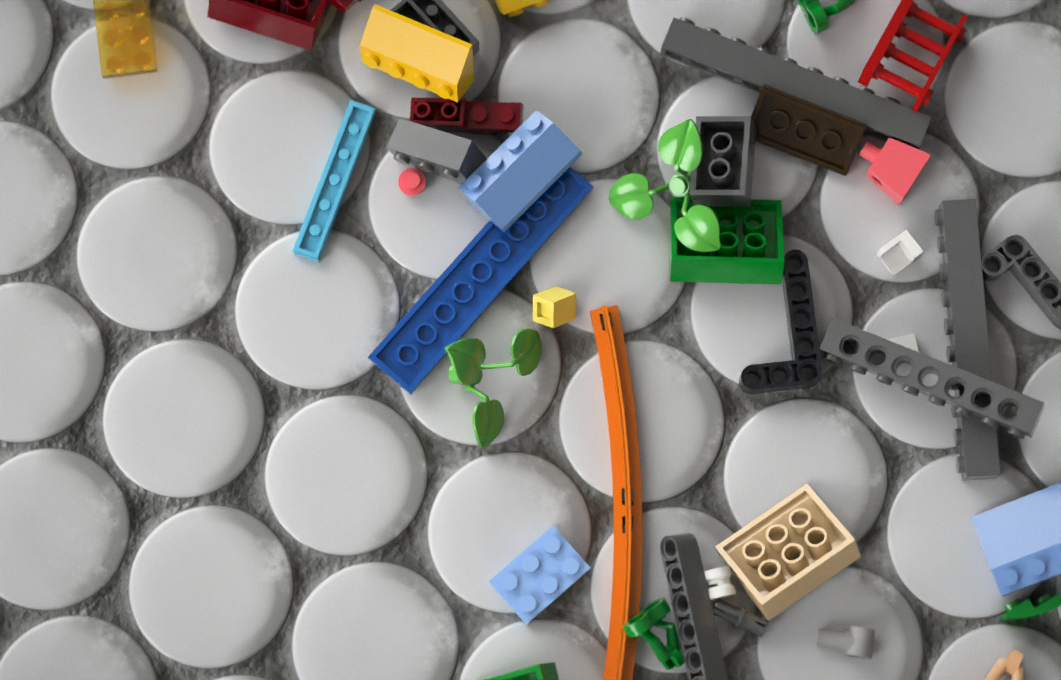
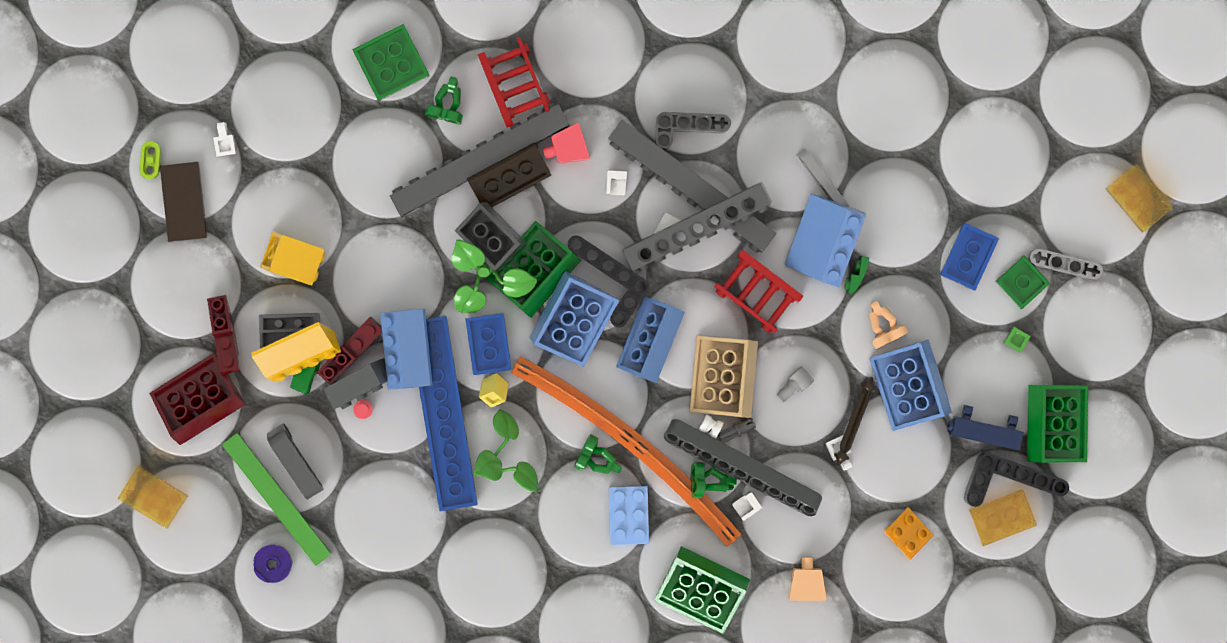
camera: 55 degrees left, 10 degrees up
medium azure tile [292,100,377,262] -> none
none -> bright green tile [222,433,332,566]
none -> dark purple plate [253,544,293,583]
none -> dark grey beam [267,423,324,500]
none -> green slope [290,361,321,395]
none -> blue plate [465,313,512,375]
none -> medium blue slope [529,271,619,367]
none -> green piece [574,434,622,474]
none -> medium blue slope [616,296,685,383]
none -> red fence [714,249,804,334]

